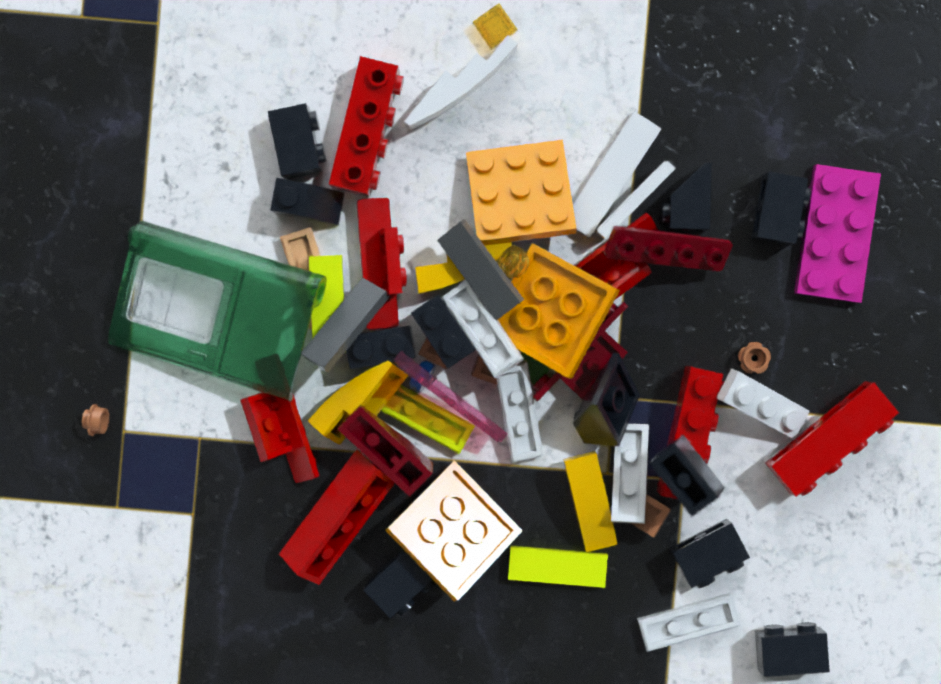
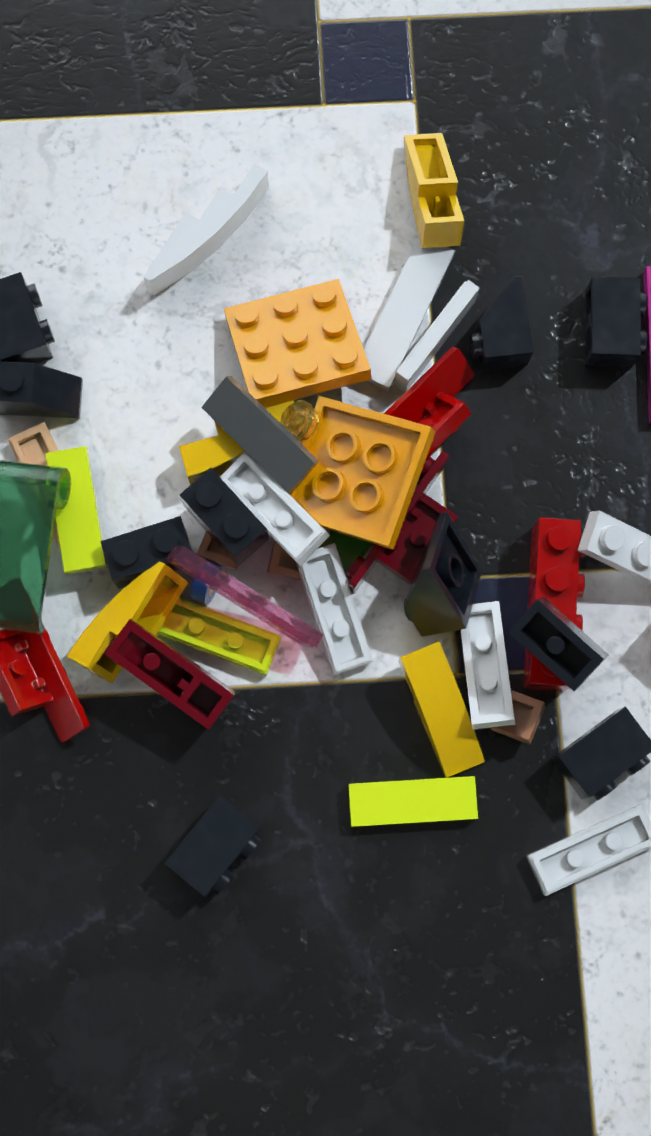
camera: 10 degrees left, 10 degrees down
red brick [279,449,395,585] -> none
dark grey tile [301,277,390,373] -> none
red brick [329,56,404,197] -> none
red bracket [356,197,407,329] -> none
plate [385,461,522,602] -> none
clear yellow tile [472,3,518,50] -> none
dark red bracket [604,226,733,271] -> none
nougat plate [738,342,771,374] -> none
none -> yellow slope [403,133,464,248]

